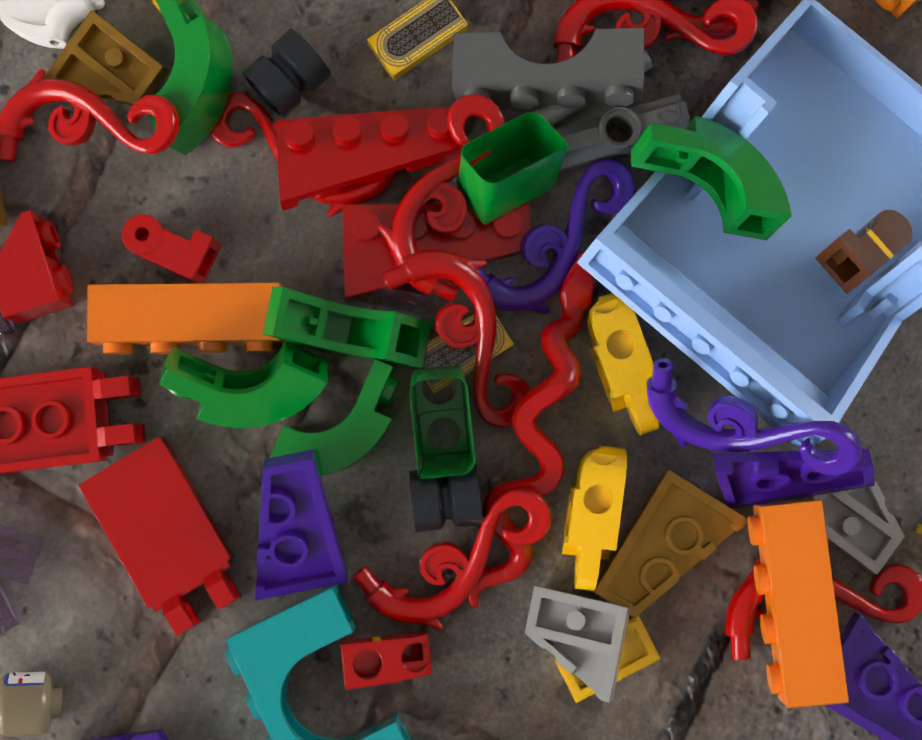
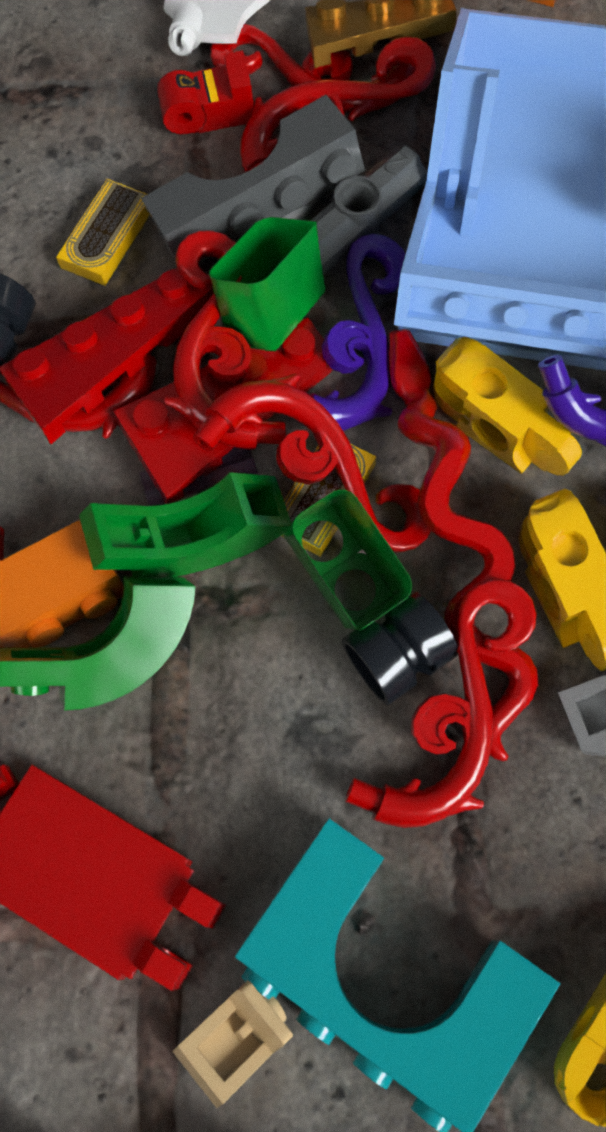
camera: 20 degrees left, 15 degrees down
dark purple wing [255,449,348,601] -> none
green arch [270,359,399,476] -> none
red leg [339,632,432,690] -> none
green arch [631,116,792,241] -> none
none -> tan bracket [172,980,293,1108]

